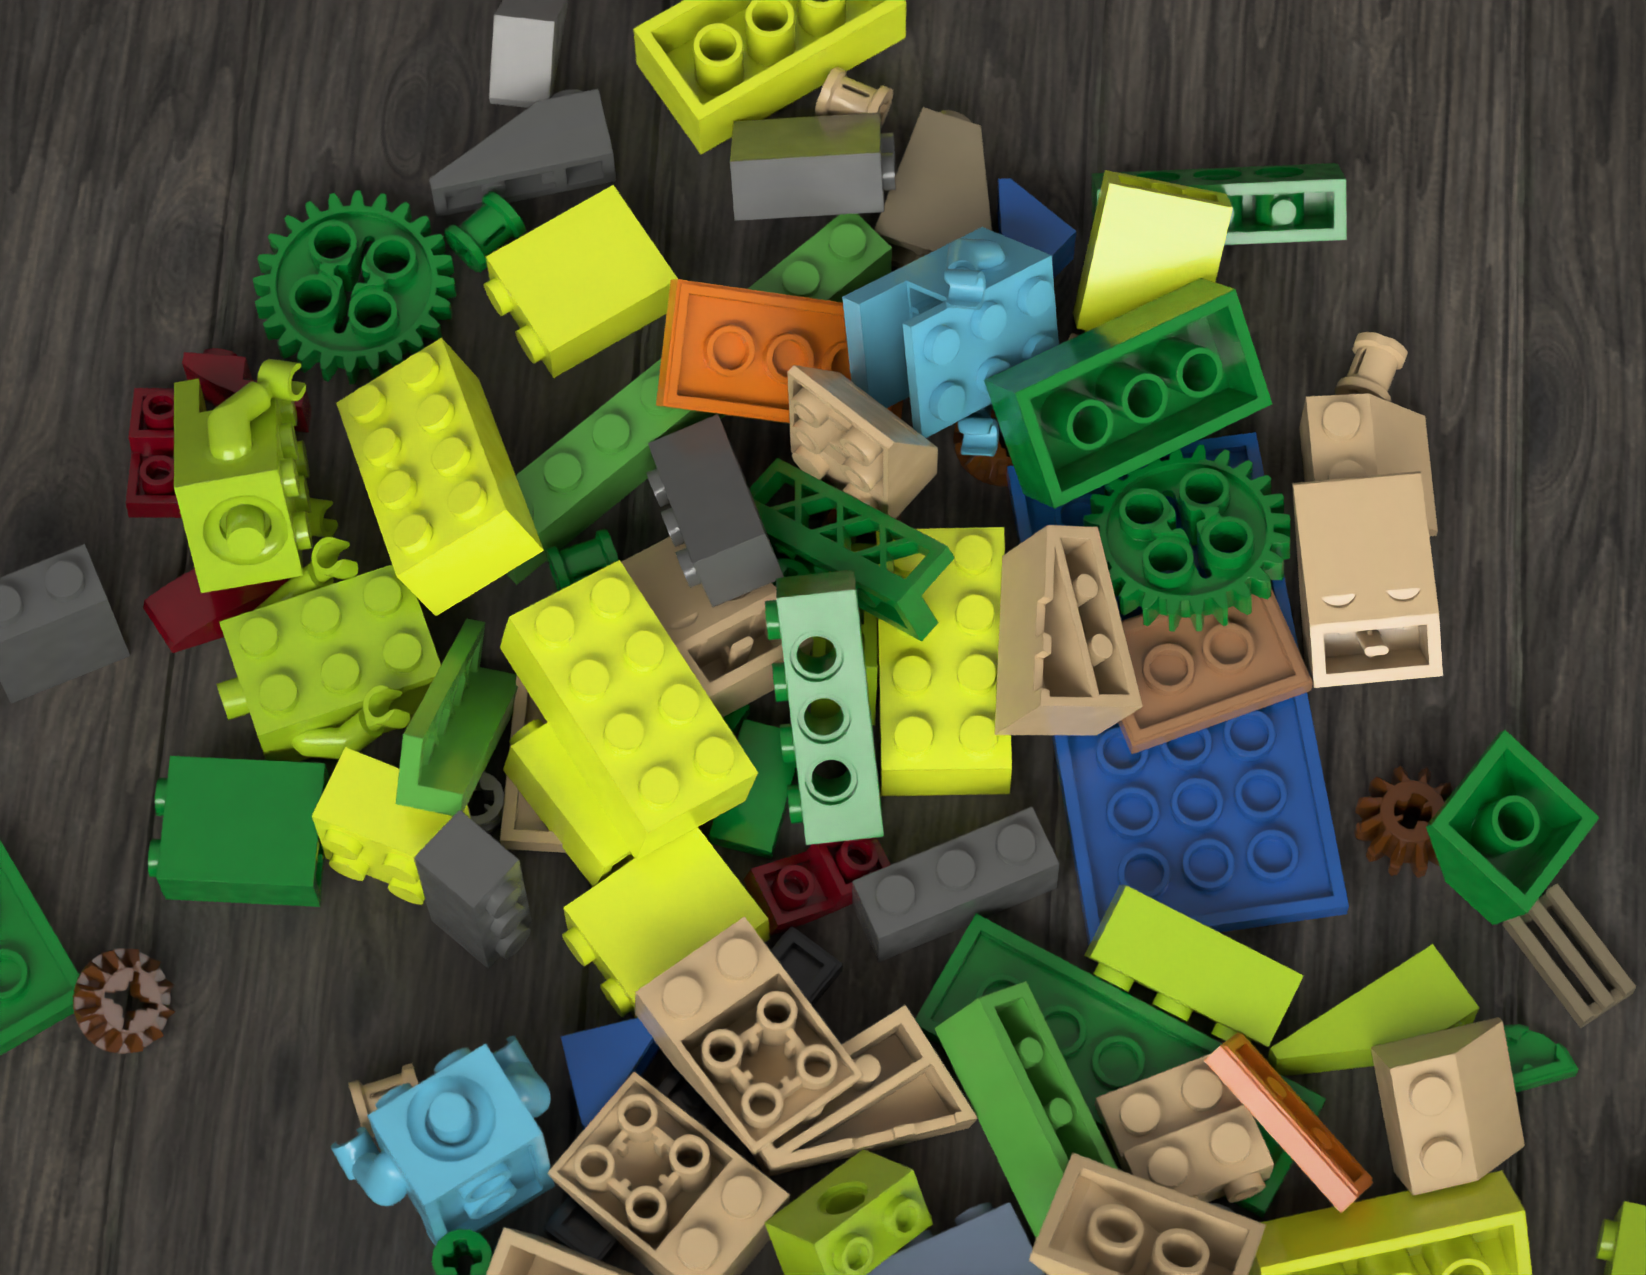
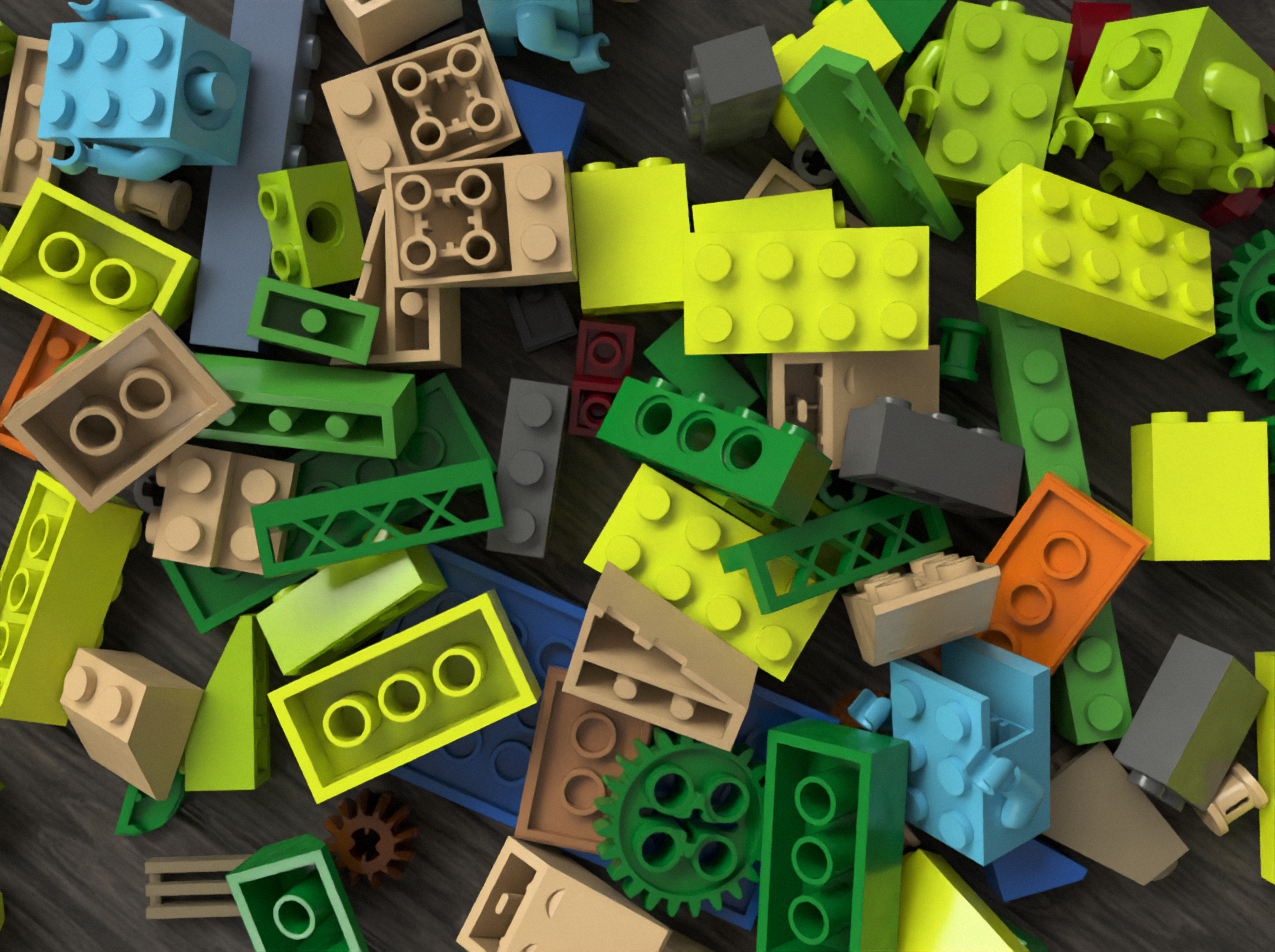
camera: 125 degrees right, 20 degrees up
orange tile [1204,1032,1374,1213] -> none
none -> bright green slope [246,276,381,366]
none -> green fence [250,458,504,579]
none -> neon yellow brick [267,588,542,804]

